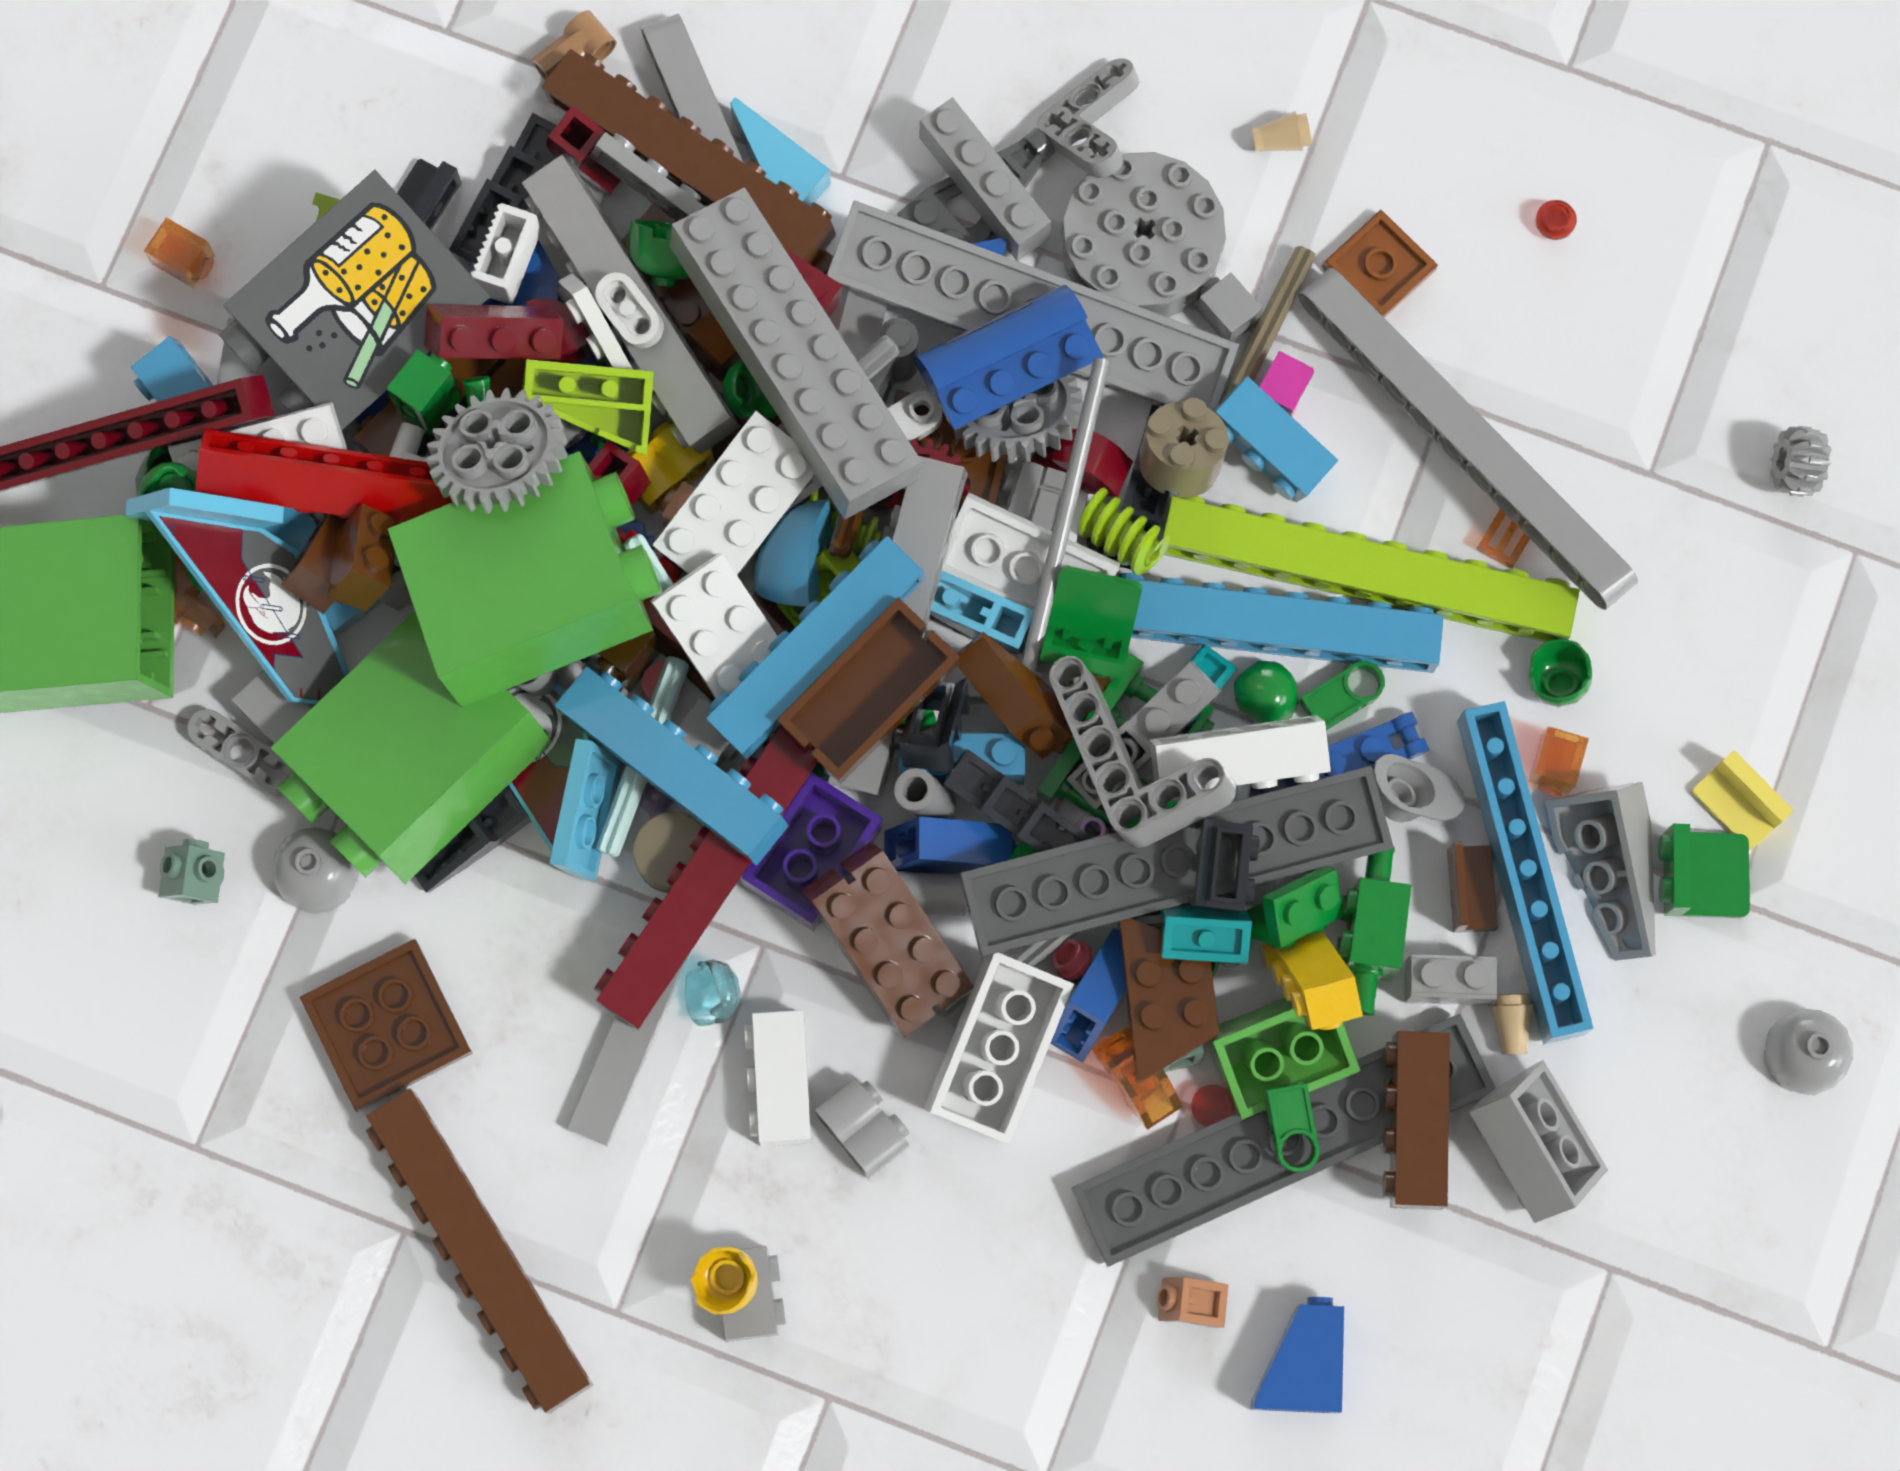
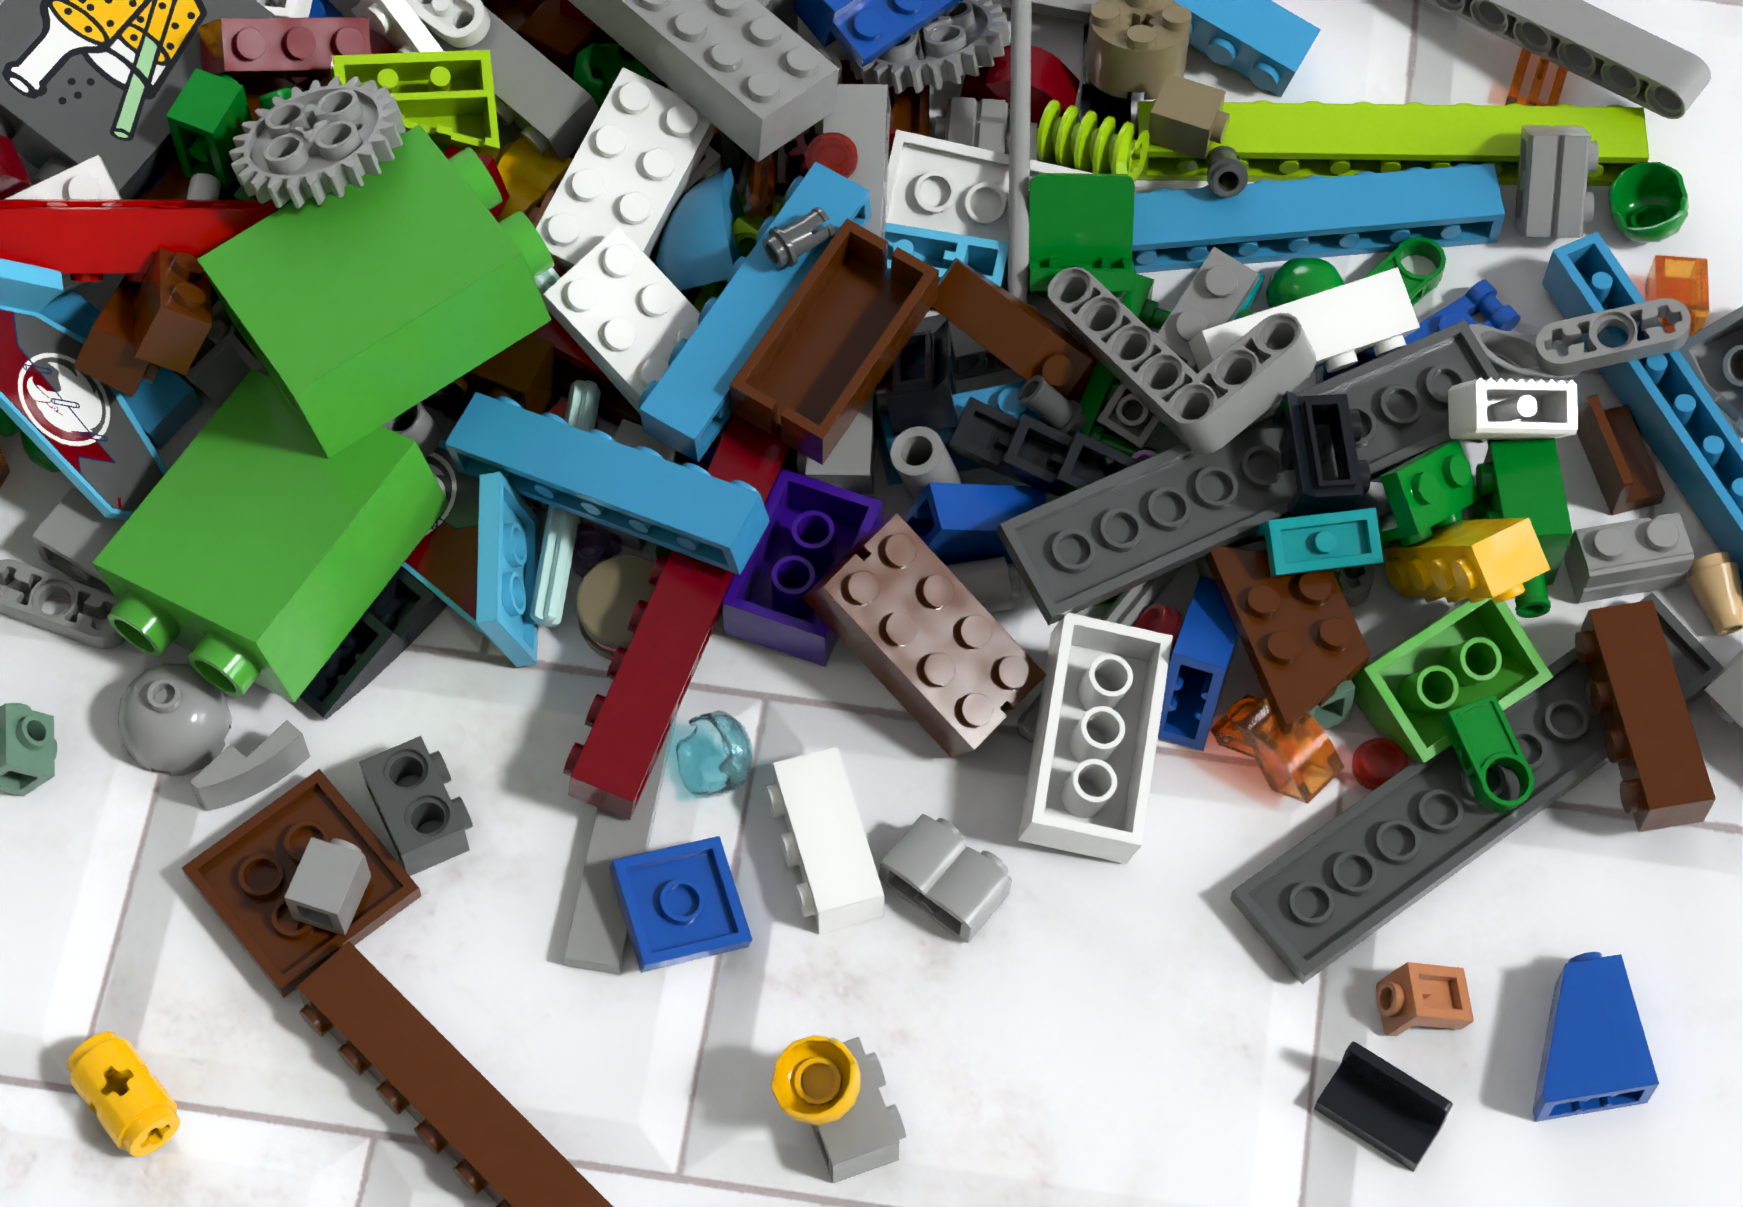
camera: 10 degrees left, 15 degrees down
none -> yellow piece [67,1032,180,1157]
none -> light grey slope [190,720,310,811]
none -> light grey brick [284,837,371,936]
none -> dark grey brick [359,736,473,876]
none -> blue plate [609,836,752,973]
none -> dark grey pin [763,207,835,268]
none -> clear red plate [805,132,858,178]
none -> dark grey pin [1018,375,1085,437]
none -> dark tan brick [1148,73,1230,160]
none -> dark grey pin [1207,146,1248,197]
none -> black panel [1314,1041,1453,1172]
none -> white brick [1448,378,1578,440]
none -> light grey brick [1514,125,1599,238]
none -> light grey beam [1536,298,1691,376]

